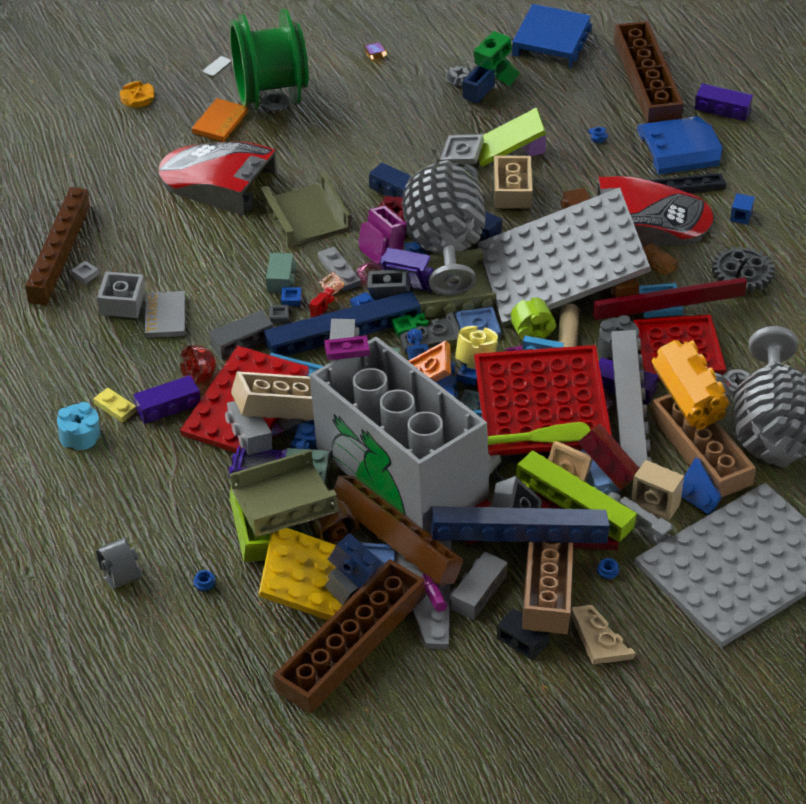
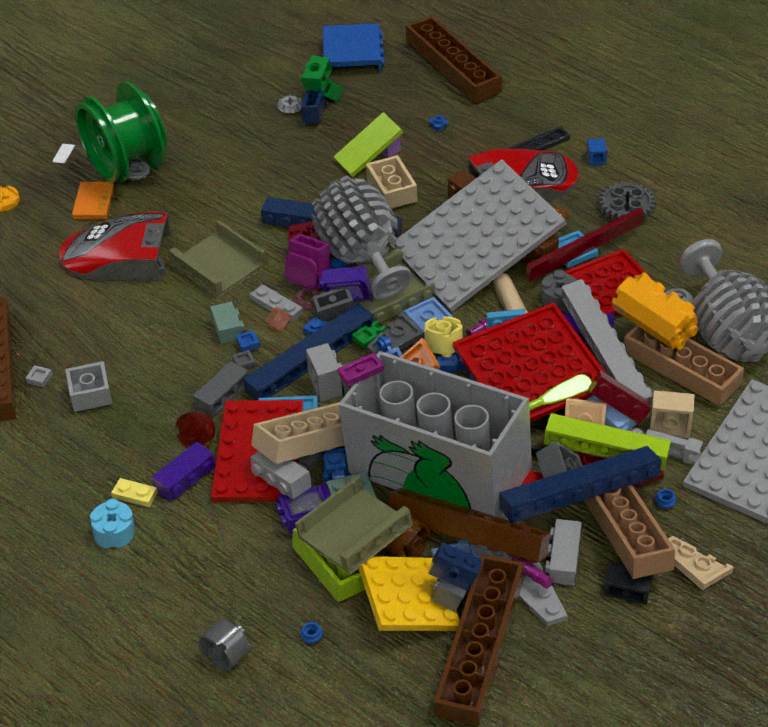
camera: 20 degrees left, 0 degrees up
light grey tile [145,291,185,338] -> none
red plate [309,287,335,318] -> none
tile [364,42,386,60] -> none
light grey plate [440,134,484,164] -> none
lime brick [511,297,556,341] -> none
blue wedge [637,116,723,175] -> none
blue wing [681,457,722,515] -> none
dark purple brick [695,83,753,121] -> none

